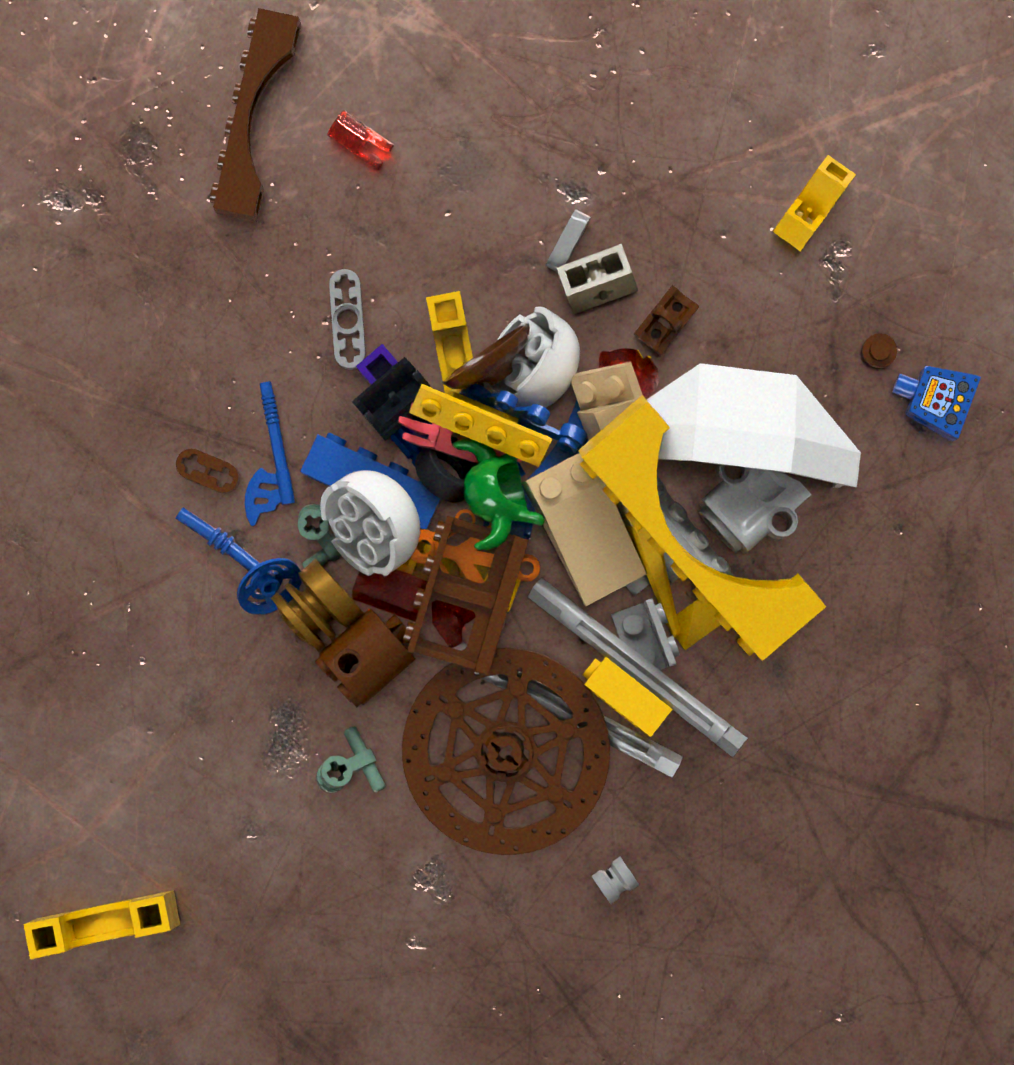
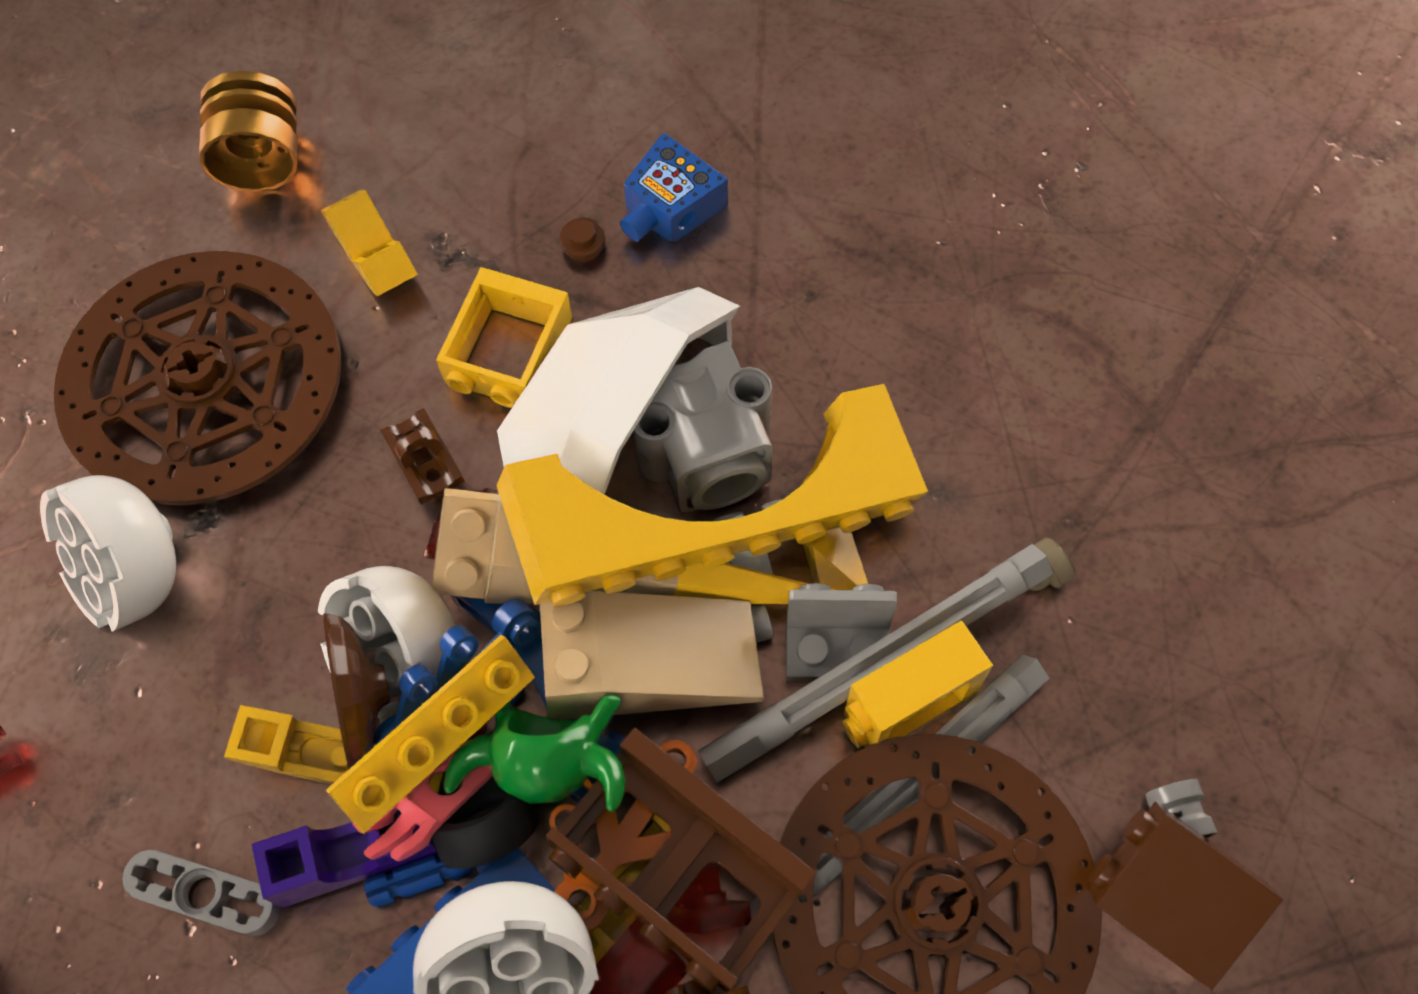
camera: 70 degrees left, 20 degrees down
black hinge [352,357,432,441] -> none
light grey beam [546,209,591,273] -> none
dark tan brick [557,244,638,314] -> none
none -> white cylinder [40,475,176,632]
none -> reddish brown piece [54,251,341,505]
none -> pearl gold wheel [200,70,297,192]
none -> yellow window [436,267,573,408]
none -> dark tan tile [1031,537,1075,591]
none -> reddish brown brick [1088,801,1283,991]

